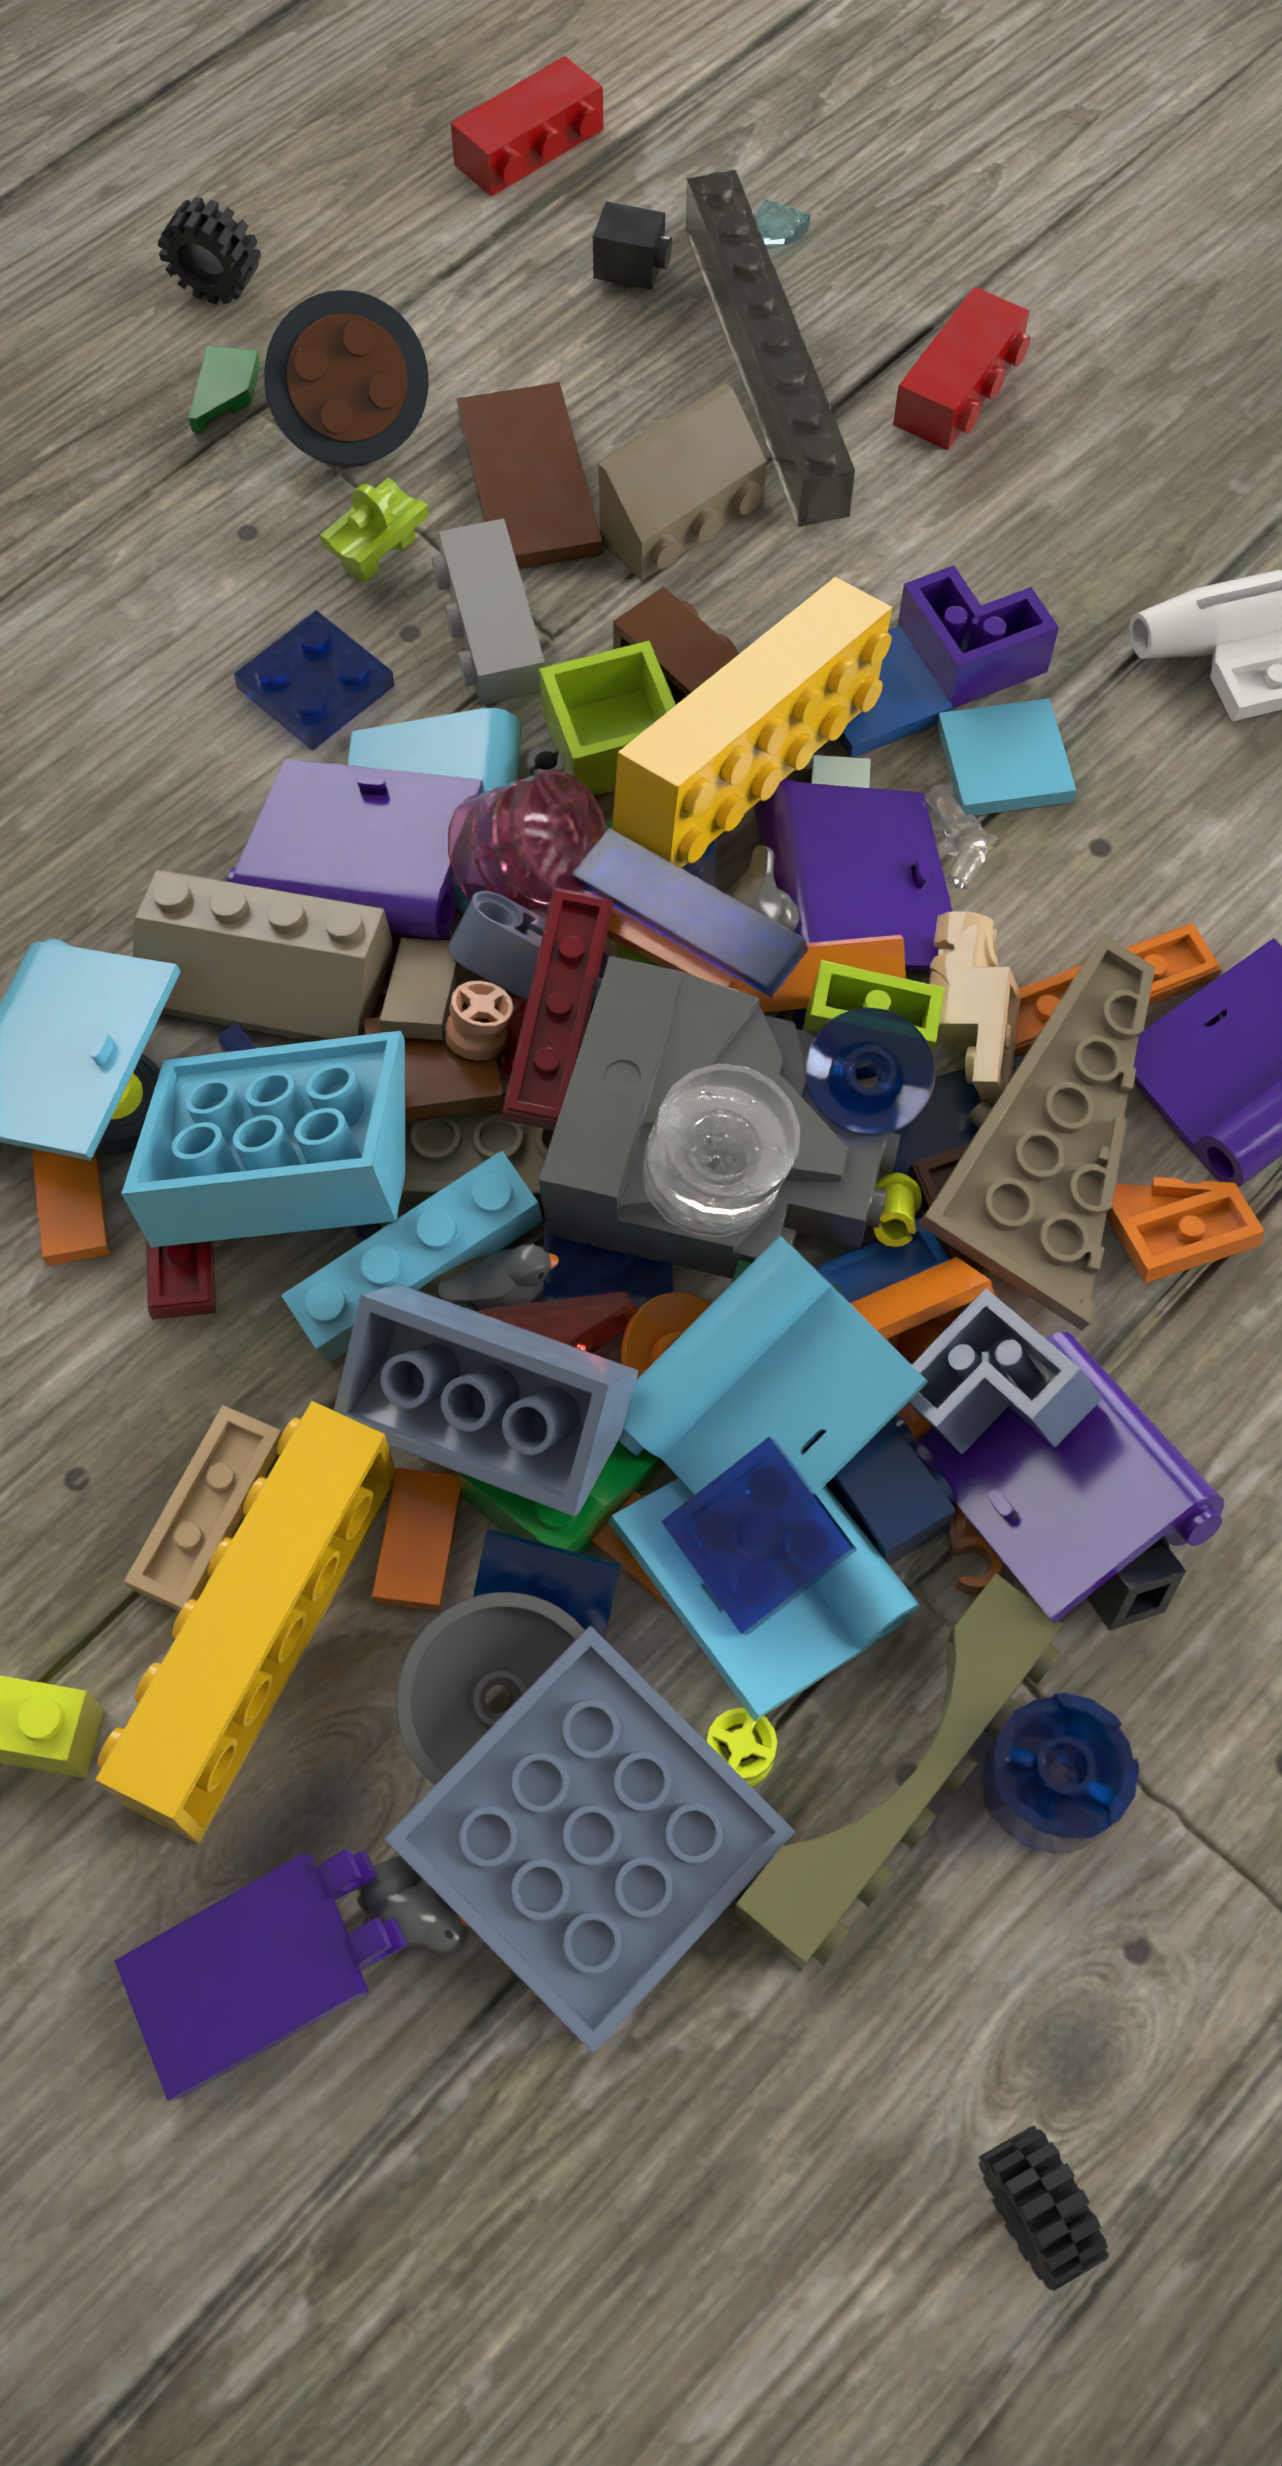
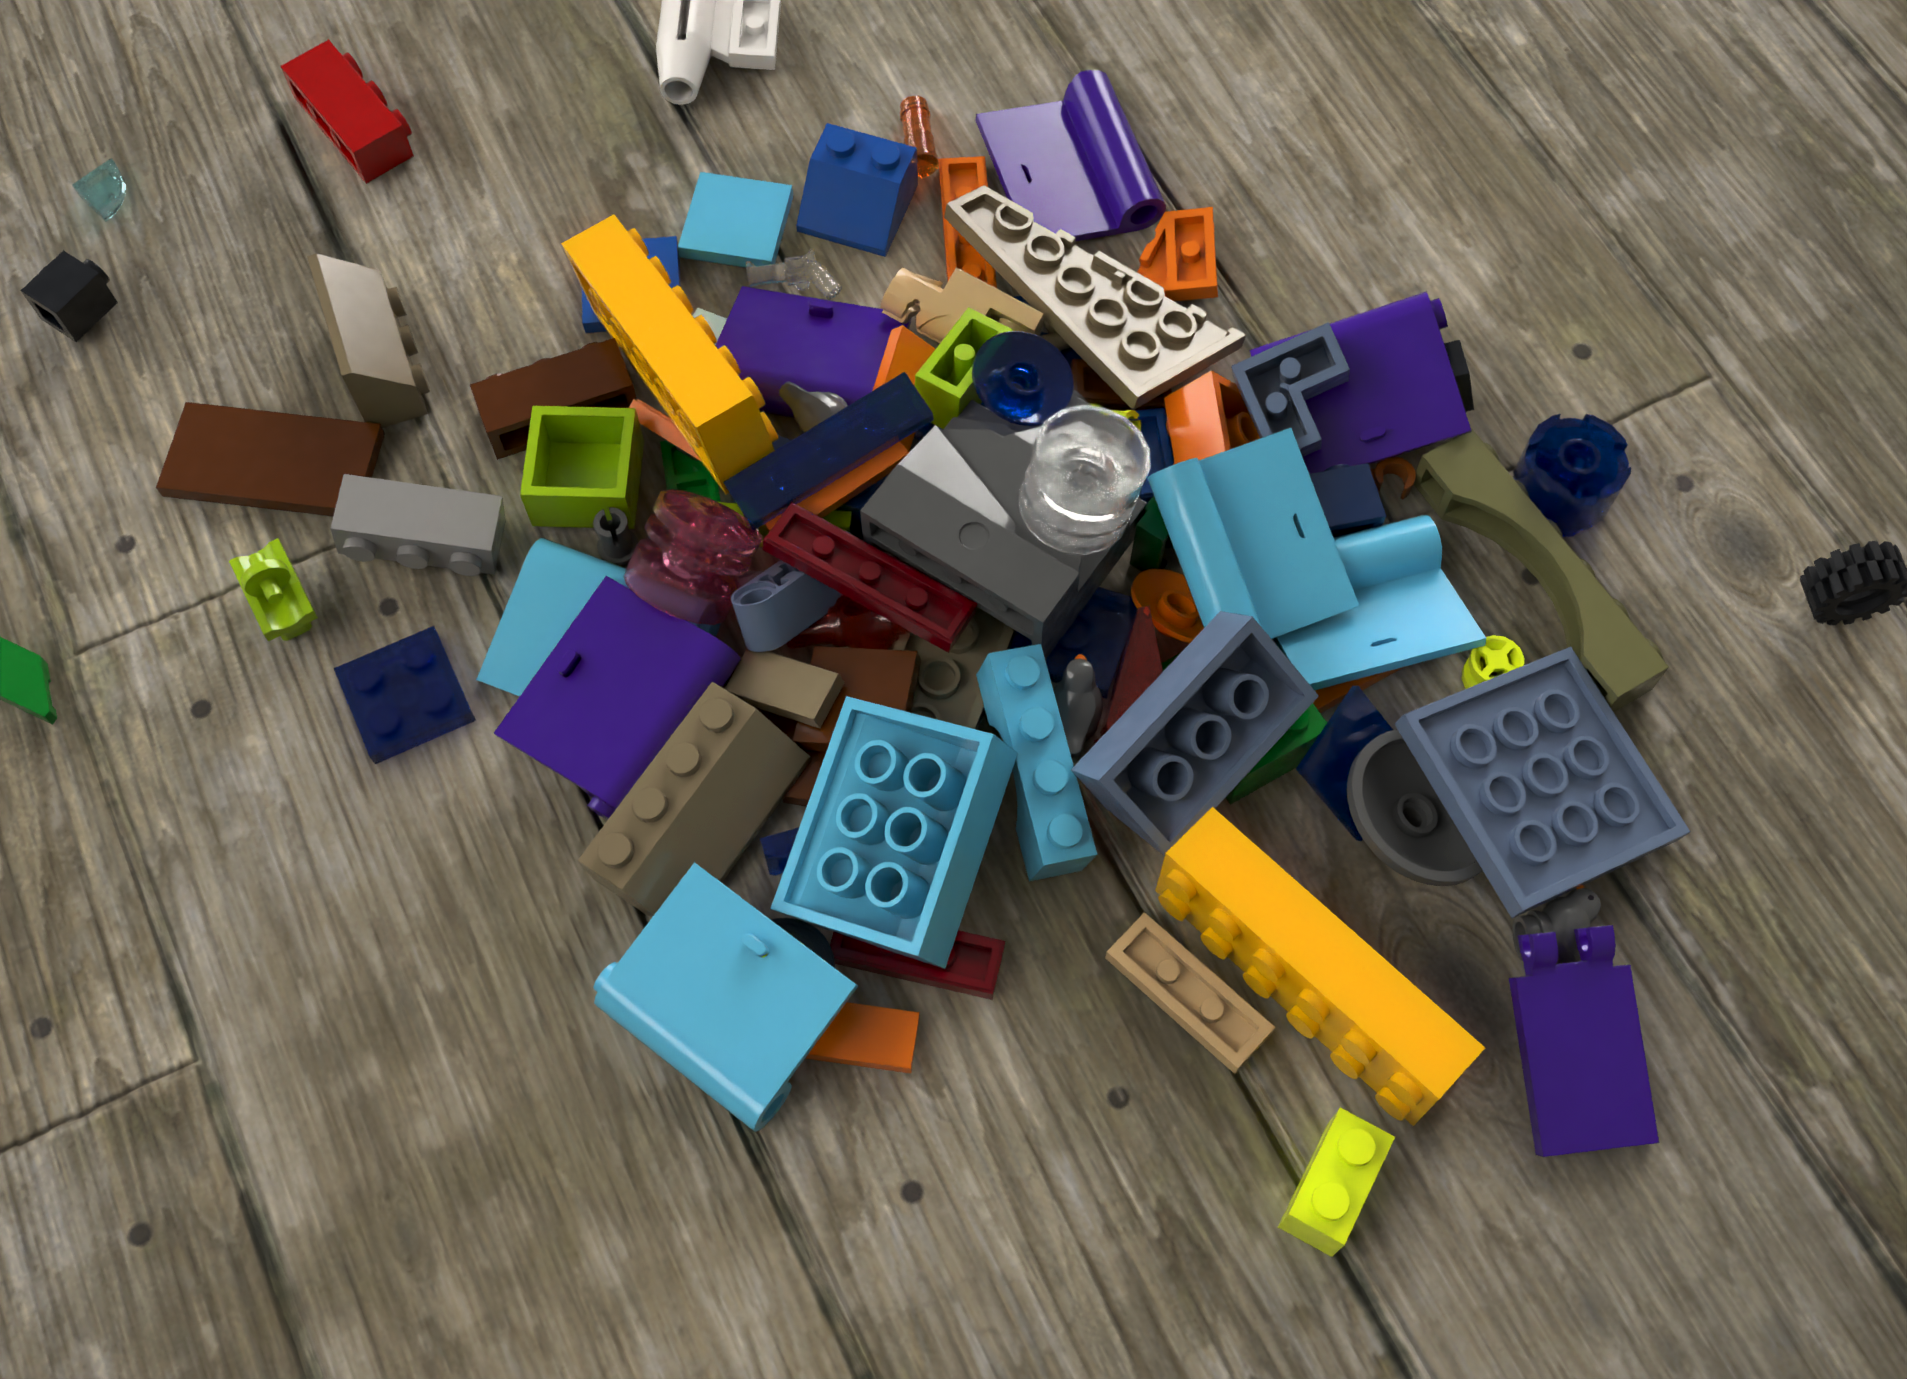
camera: 70 degrees left, 0 degrees up
wheel [264,290,429,466] -> none
orange tile [372,1468,462,1612] -> none
nougat wheel [444,981,513,1061] -> none
clear blue plate [661,1437,857,1635] -> none
clear smoke brick [686,169,855,527] -> none
dark purple brick [897,565,1059,708] -> none
none -> blue slope [796,123,918,257]
none -> clear orange piece [900,96,939,178]

